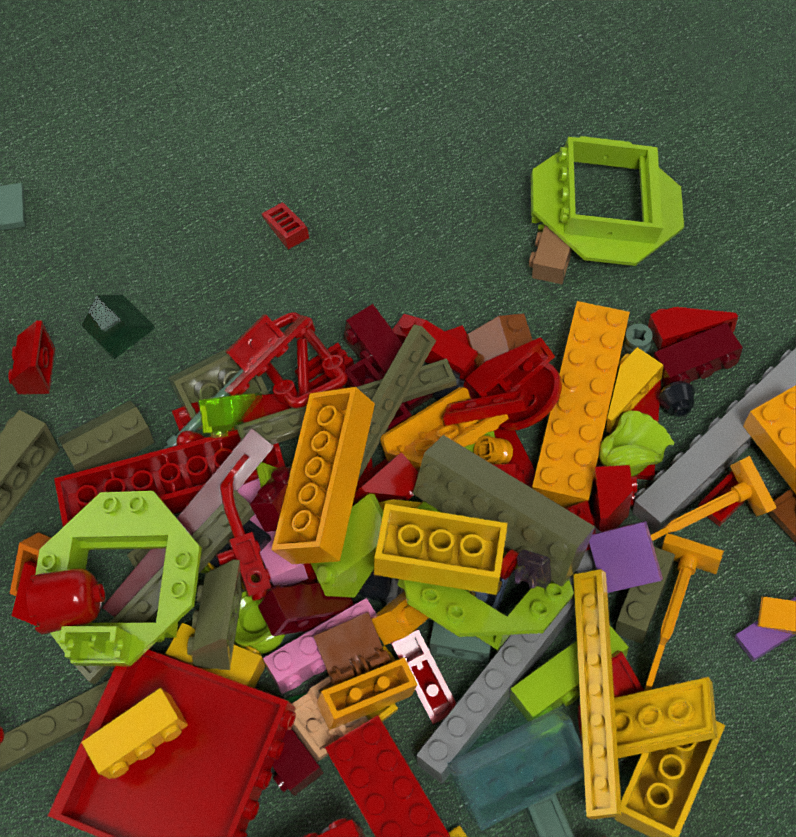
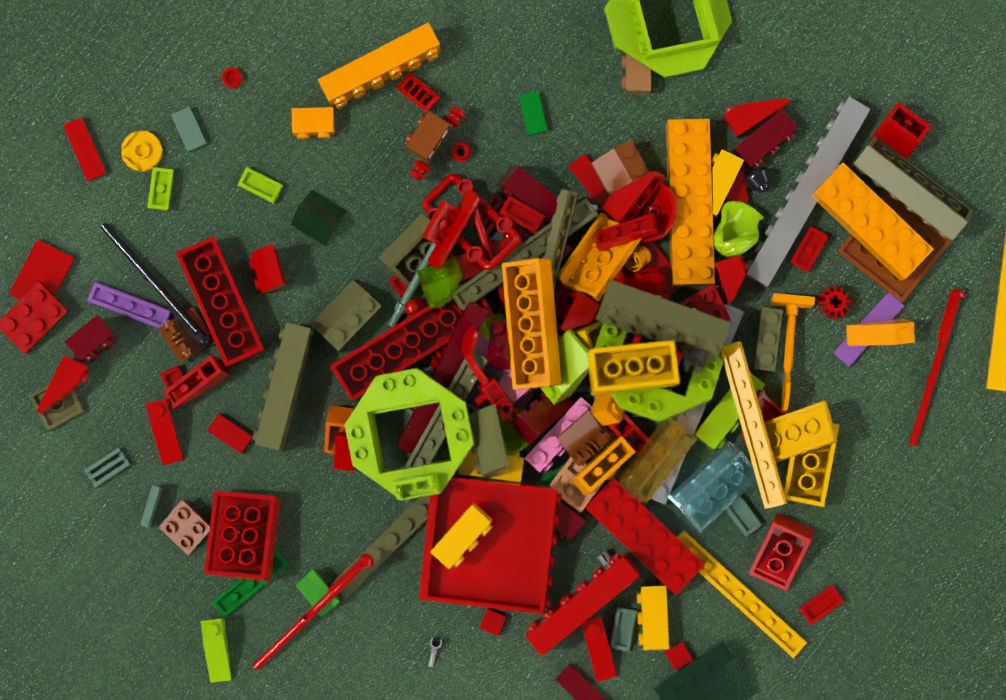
camera: 20 degrees left, 25 degrees up
red cylinder [26,568,105,635] -> none
red slope [392,314,478,374] -> none
medium lavender tile [589,521,663,593] -> none
sand green wheel [624,324,653,354] -> none
light orange piece [650,456,777,541] -> none
none -> red tile [221,67,243,89]
none -> lime tile [237,167,284,204]
none -> light orange brick [292,107,335,139]
none -> light orange brick [318,22,441,109]
none -> dark orange brick [405,106,466,182]
none -> red plate [451,142,471,162]
none -> red tile [499,195,545,233]
none -> green tile [518,91,547,136]
none -> clear yellow slope [618,416,698,503]
none -> red gear [817,285,853,320]

